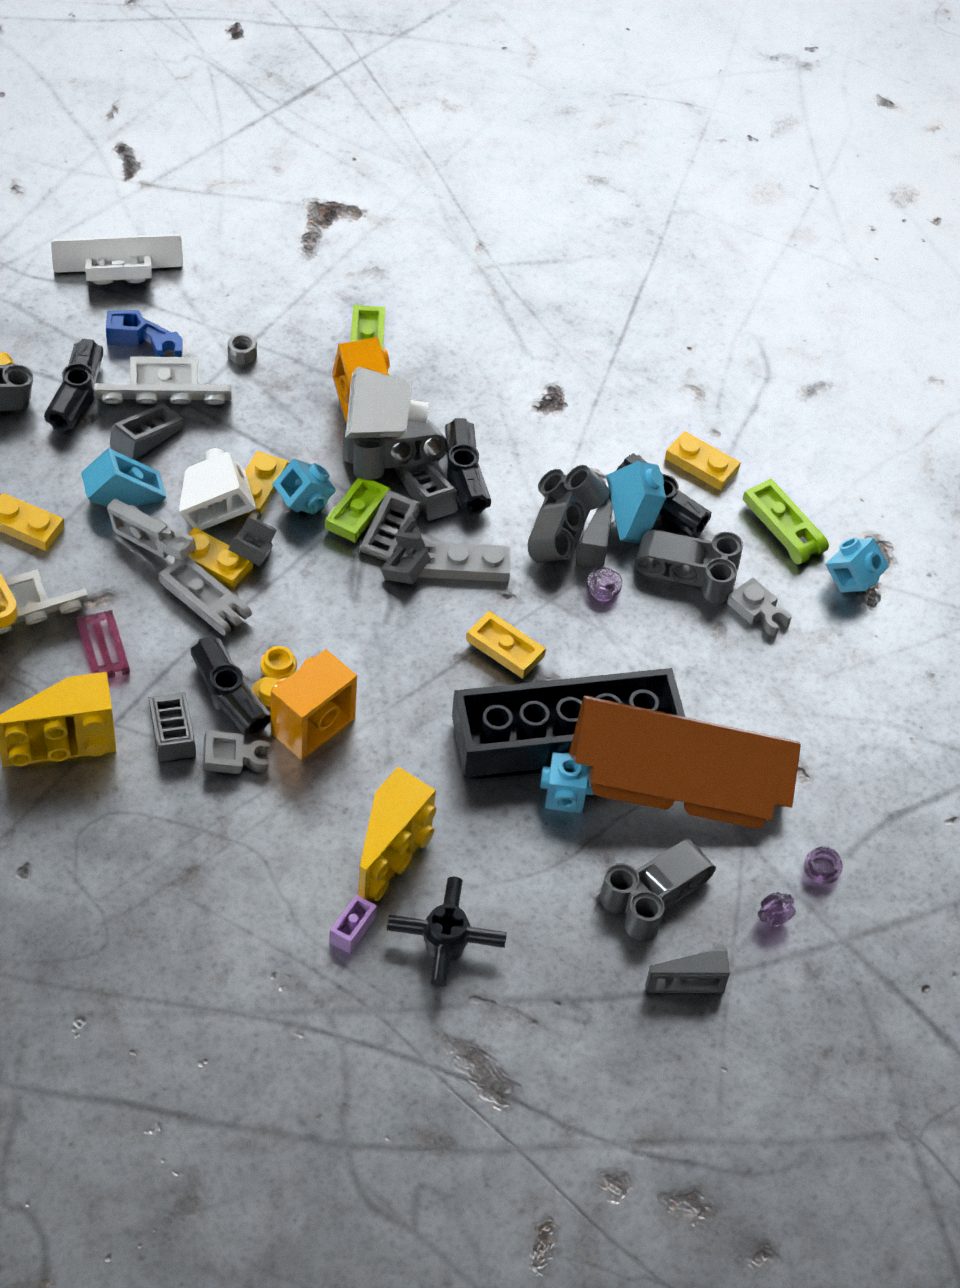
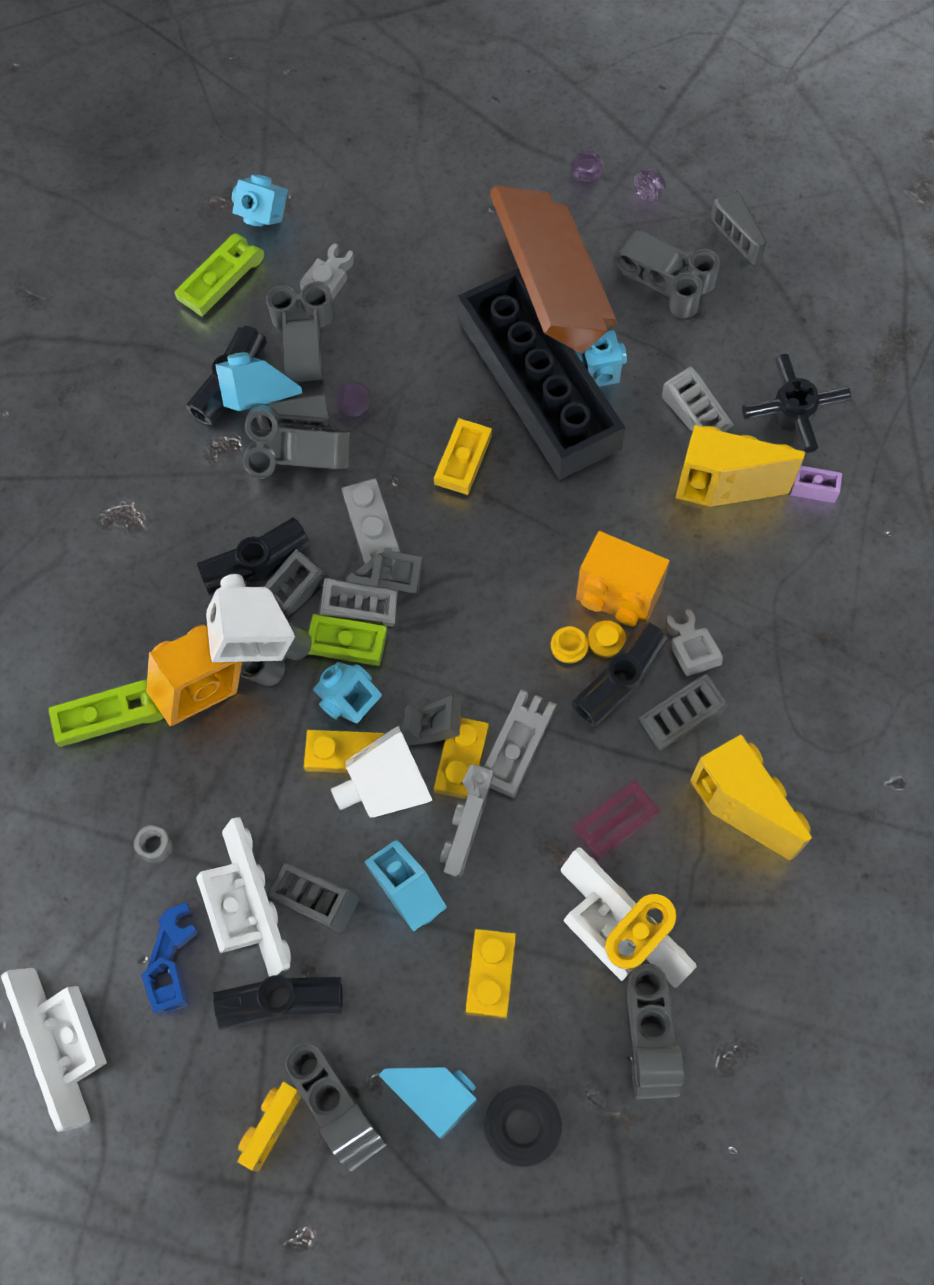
camera: 100 degrees left, 15 degrees up
yellow plate [665,430,741,491] -> none
none -> light grey slope [661,366,734,433]

